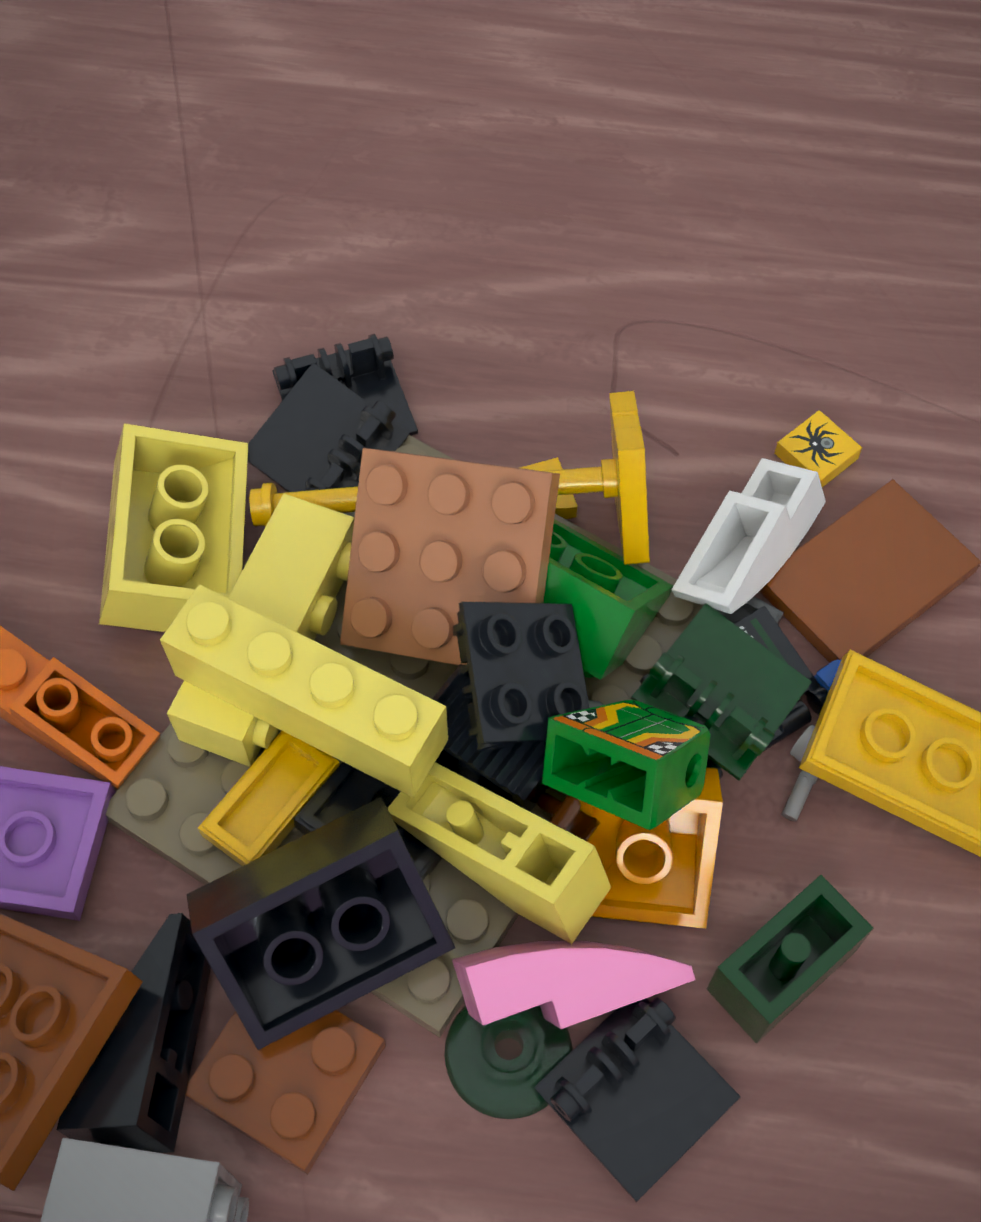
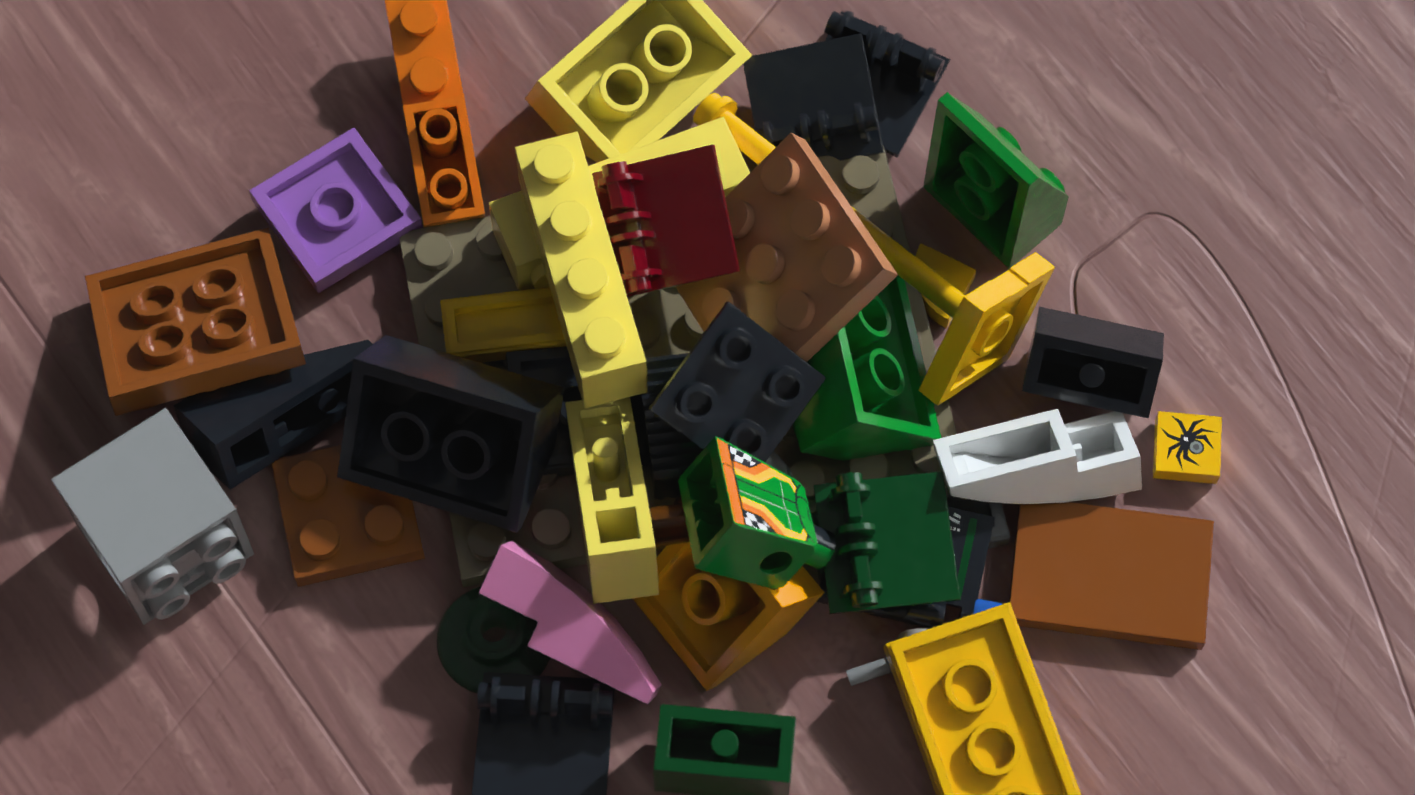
camera: 45 degrees right, 5 degrees up
none -> dark red hinge [592,144,740,297]
none -> green slope [923,92,1069,268]
none -> black brick [1022,307,1164,418]

